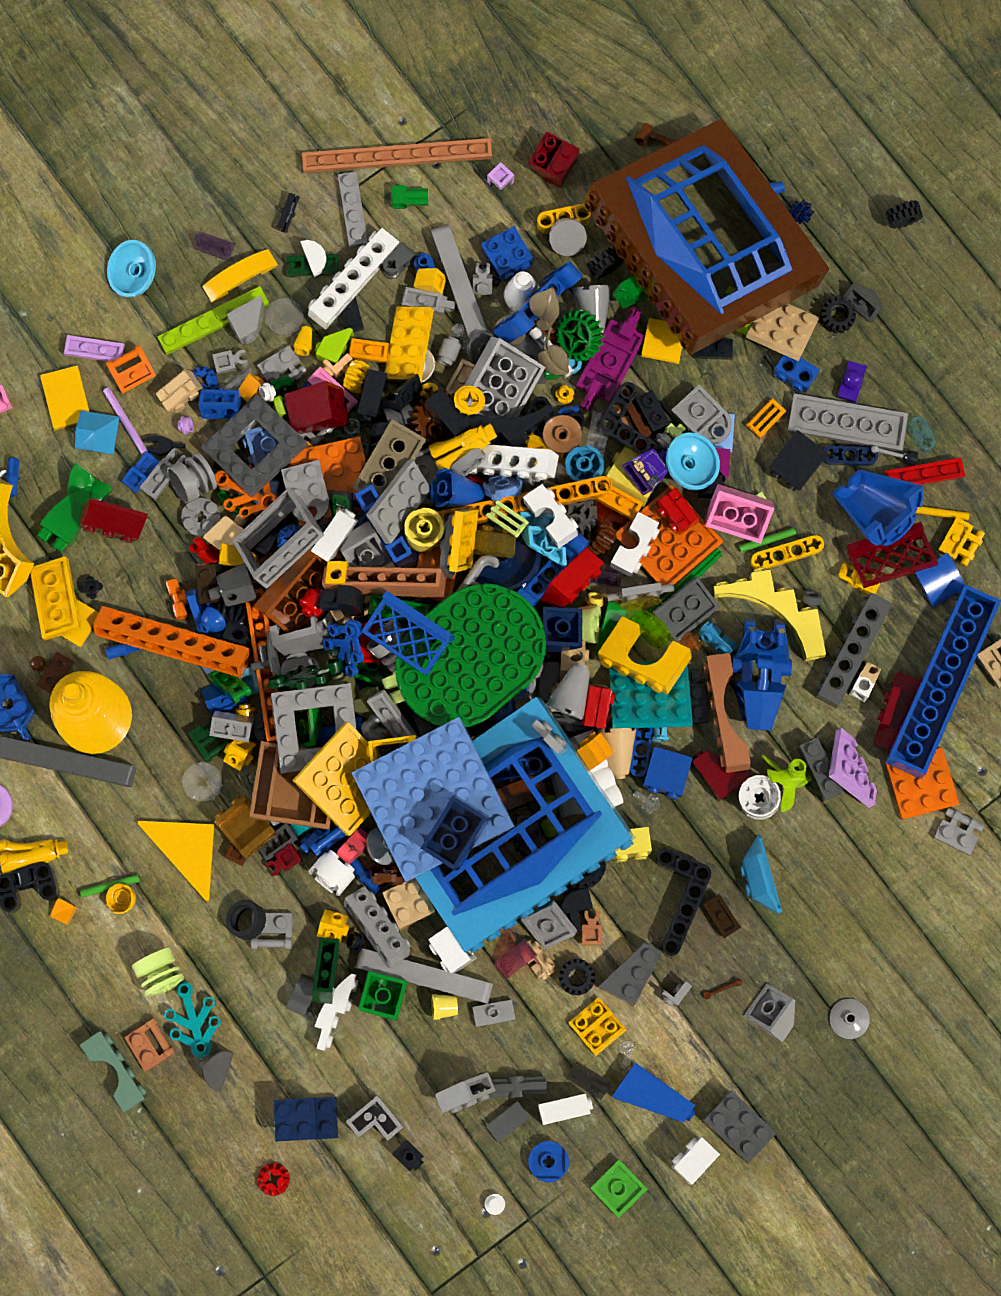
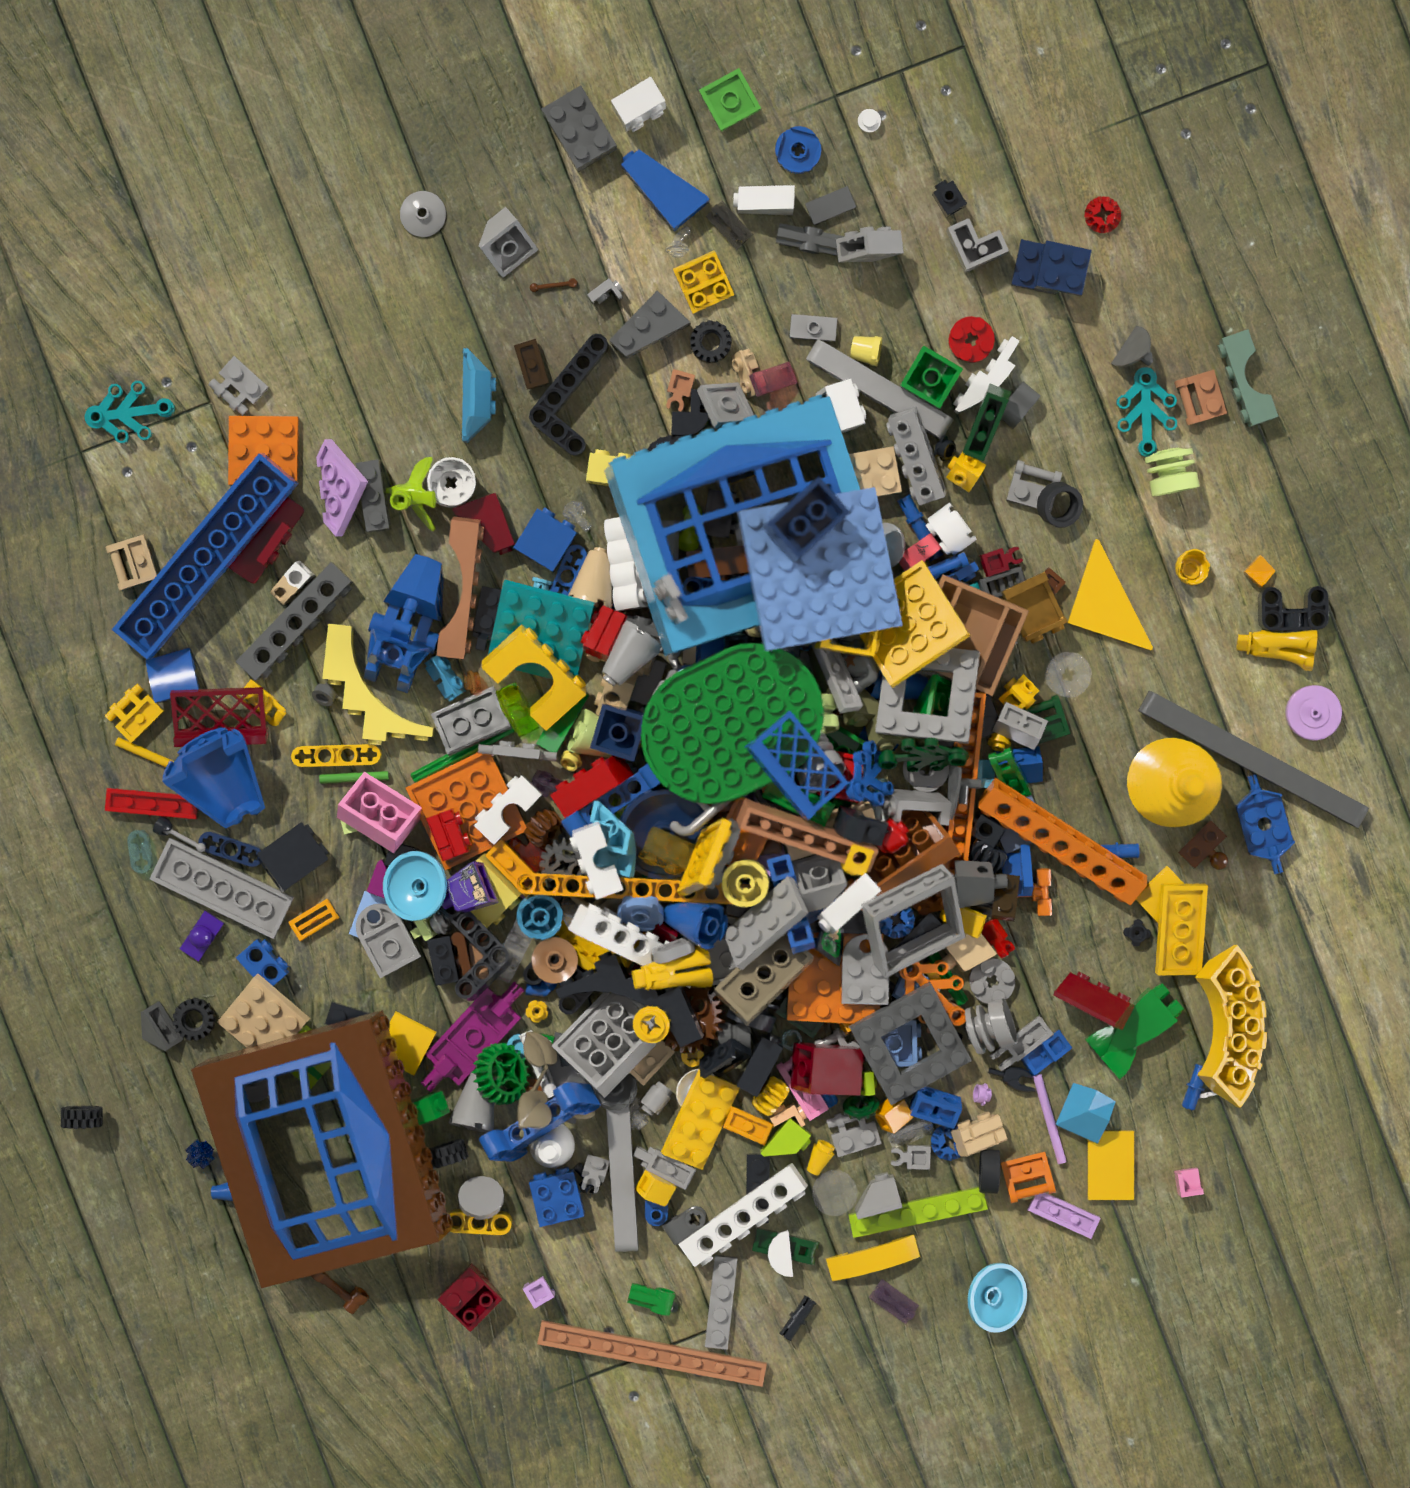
camera: 160 degrees left, 10 degrees up
bright green bar [80,874,140,898] -> none
blue brick [199,607,226,633] -> none
white plate [259,382,276,402] -> none
reddish brown plate [370,862,404,885] -> none
yellowish green tile [486,500,529,538] -> none
light orange brick [576,731,614,770] -> none
clear yellow piece [620,595,662,611] -> none
none -> red plate [948,316,995,363]
none -> black tyre [979,1149,1000,1194]

